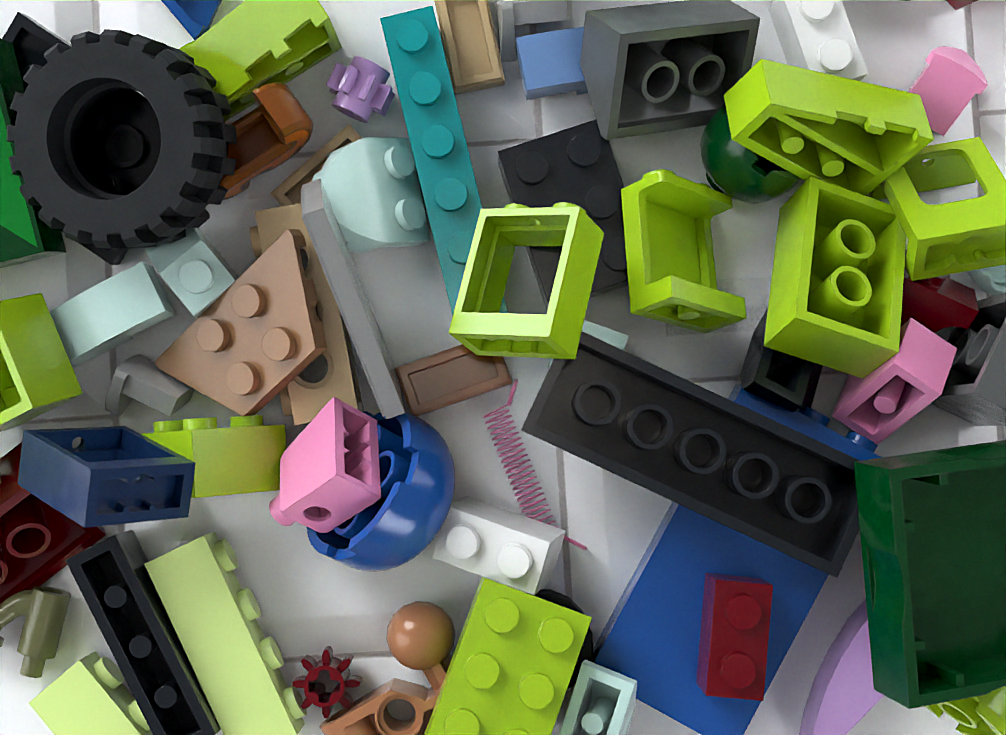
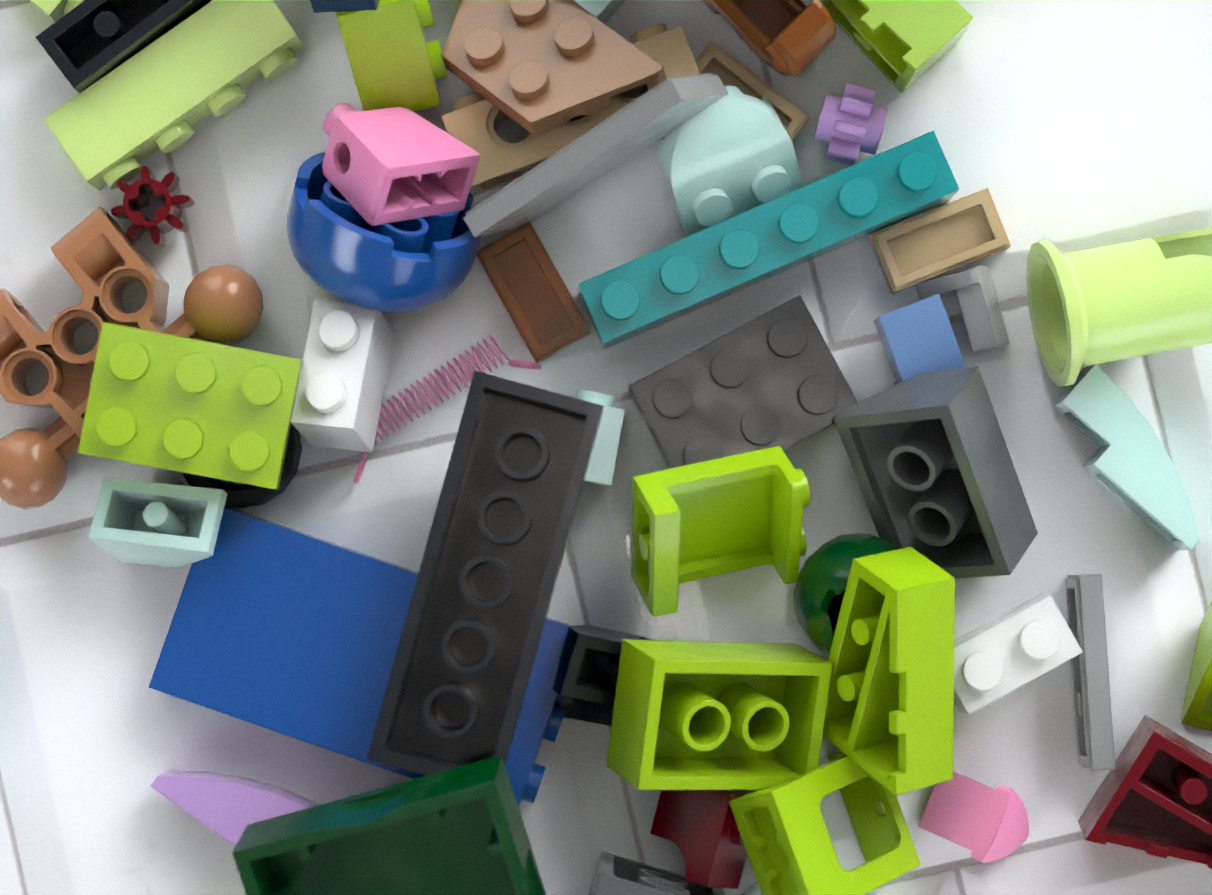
camera: 85 degrees right, 0 degrees up
lime window [448,202,604,360] -> none
dark red brick [696,573,773,701] -> none
bright pink brick [832,318,957,445] -> none

